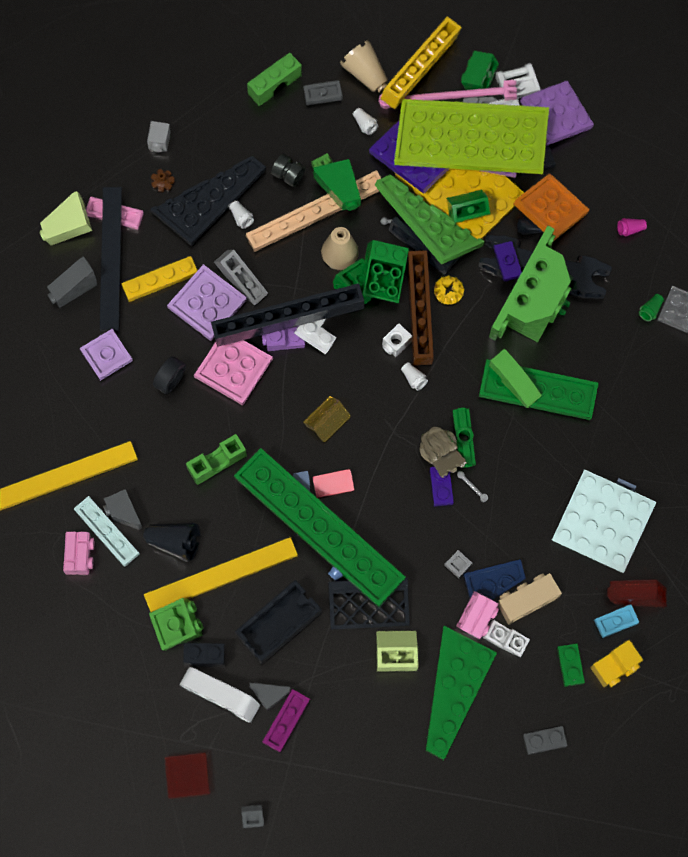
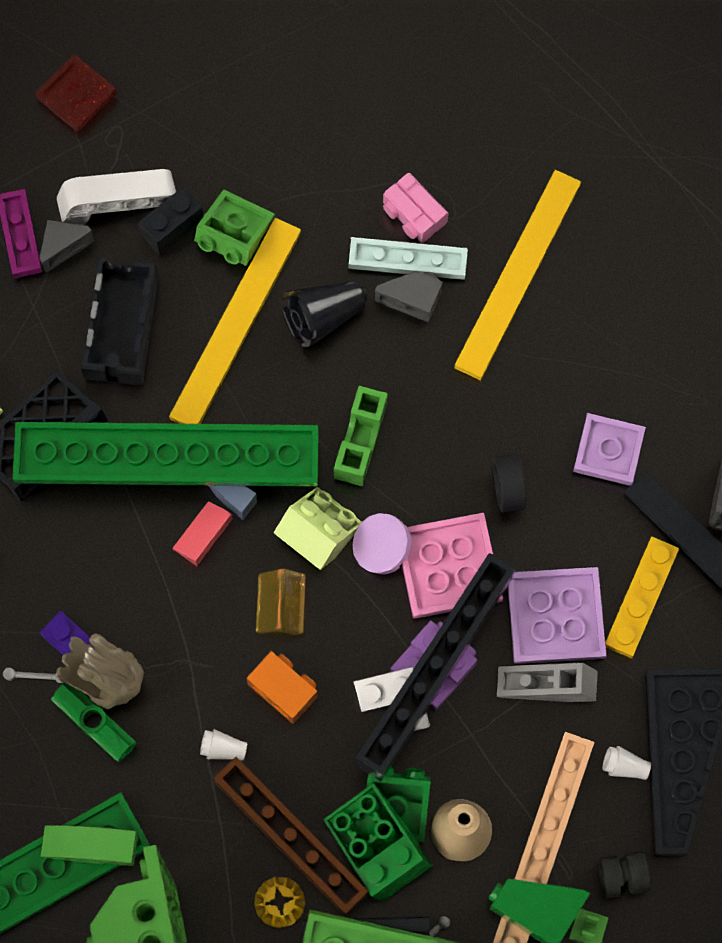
camera: 140 degrees right, 0 degrees up
white brick [382,324,412,357] -> none
none -> orange brick [247,651,318,724]
none -> yellowish green slope [274,487,362,570]
none -> lavender tile [352,513,412,574]

